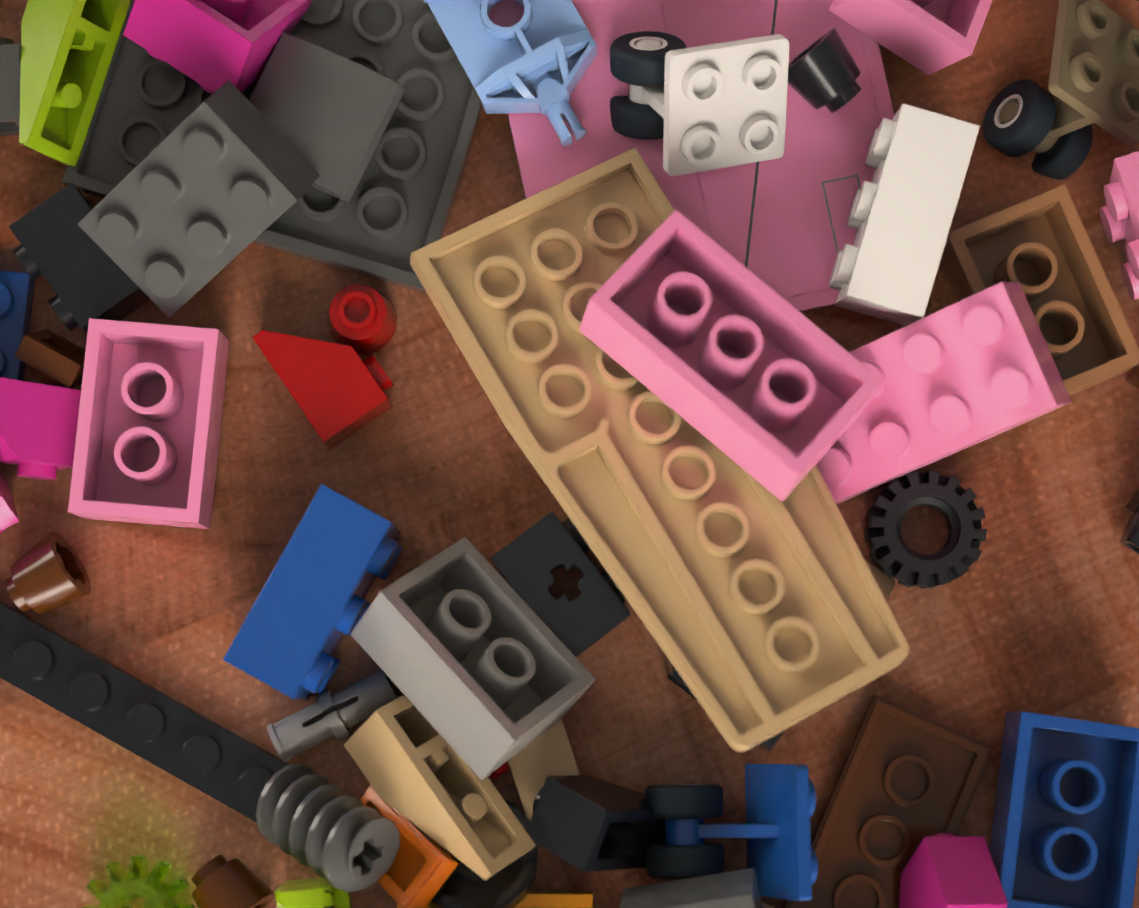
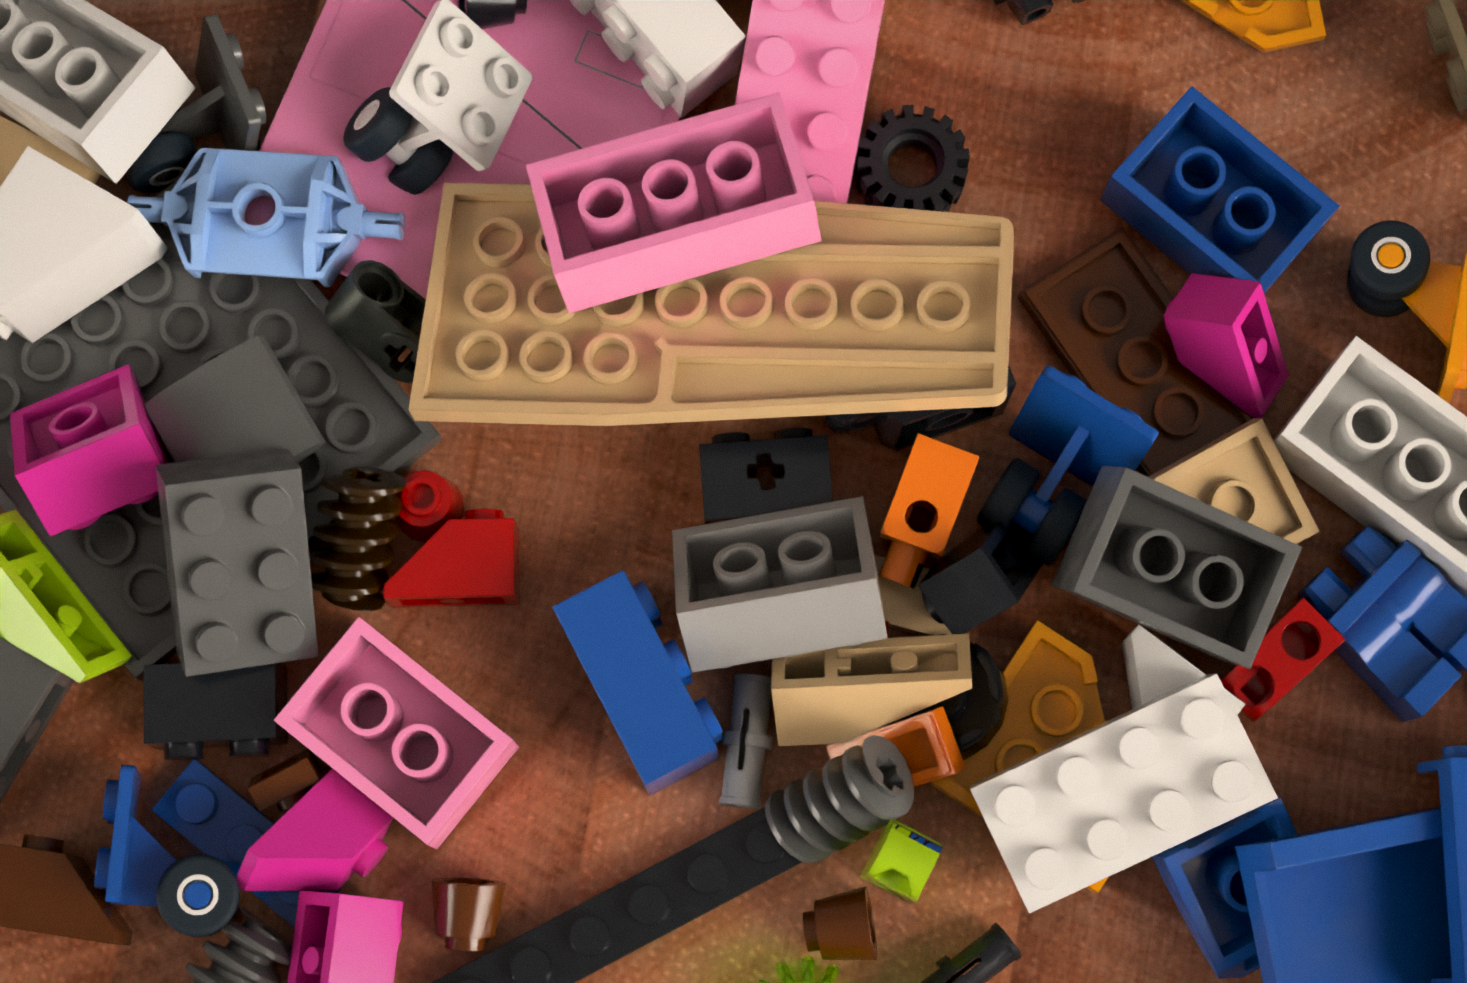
camera: 55 degrees left, 5 degrees down
none -> dark brown piece [309,467,407,612]
none -> pearl dark grey piece [325,260,426,383]
none -> orange torso [878,433,980,590]

